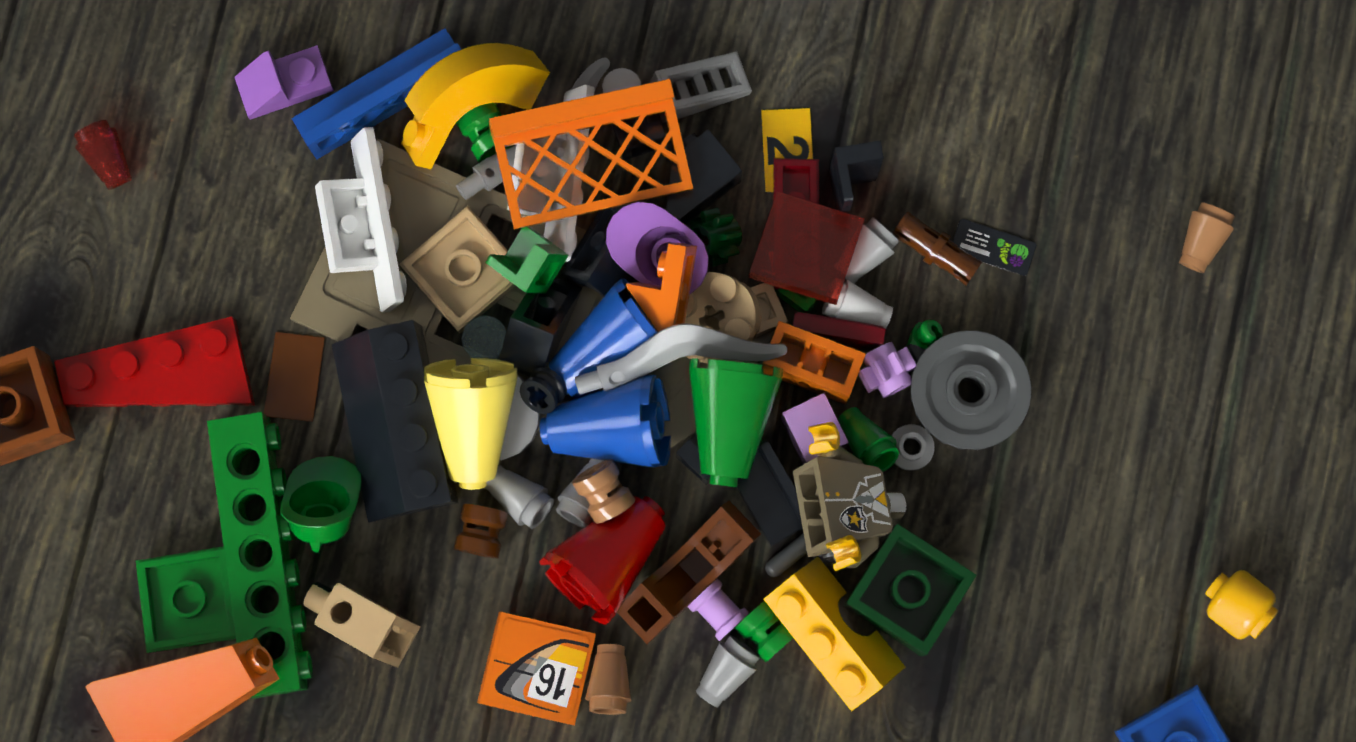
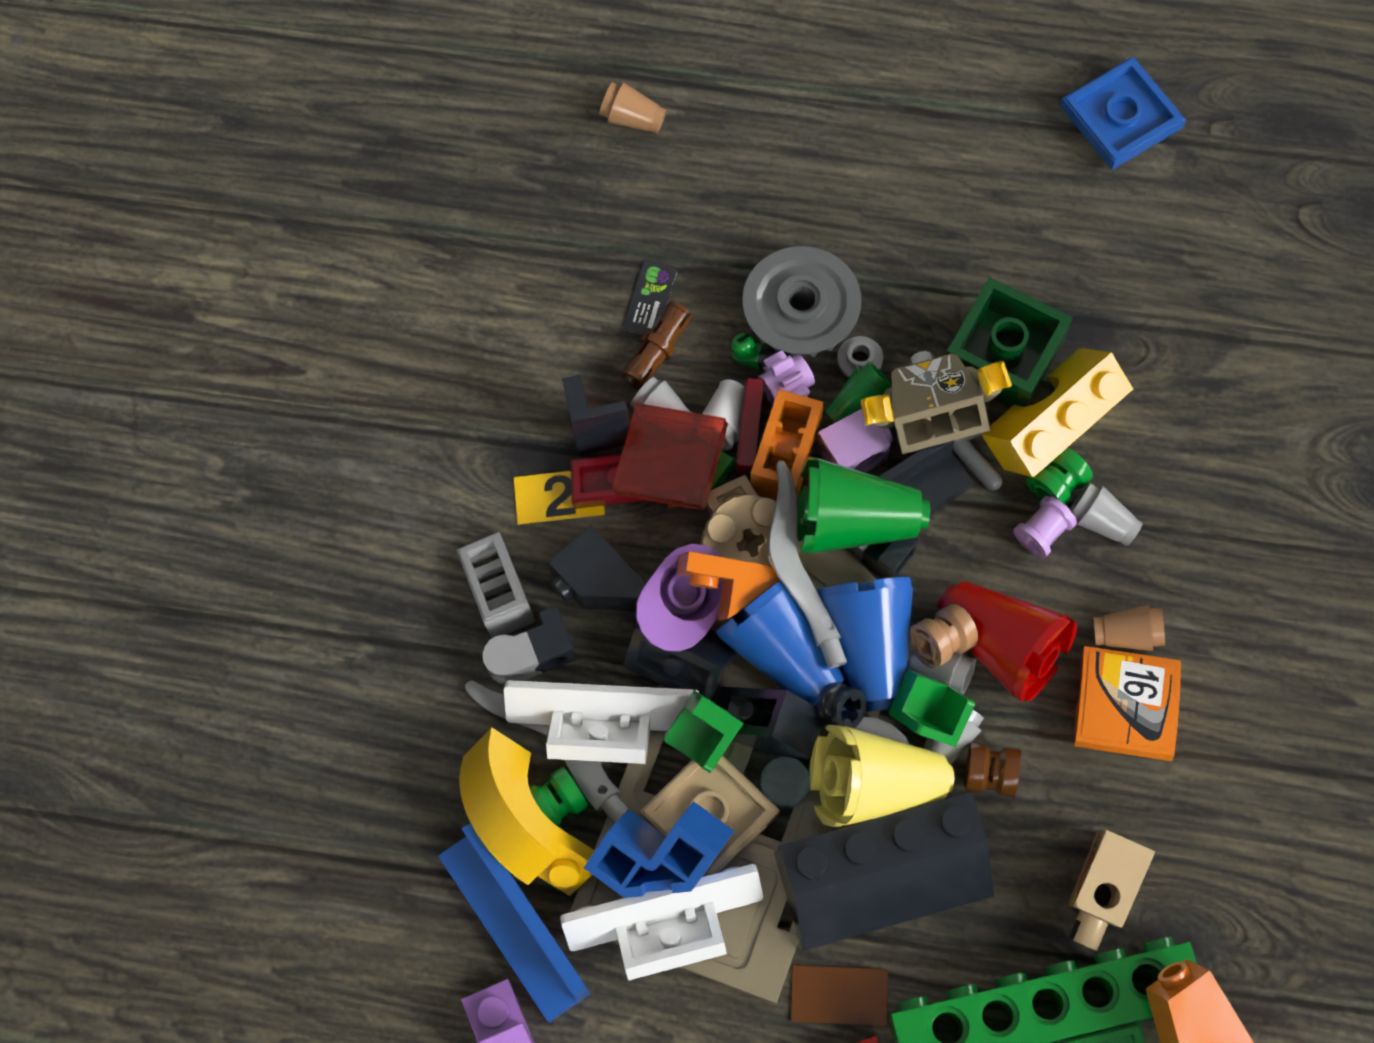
camera: 90 degrees left, 10 degrees down
green piece [280,456,361,553] -> none
orange fence [489,79,694,230] -> none
reddish brown arch [617,500,761,644] -> none
dark green gear [689,207,742,267] -> none
yellow head [1205,570,1278,639] -> none
none -> blue brick [584,802,734,898]
none -> green panel [888,669,975,747]

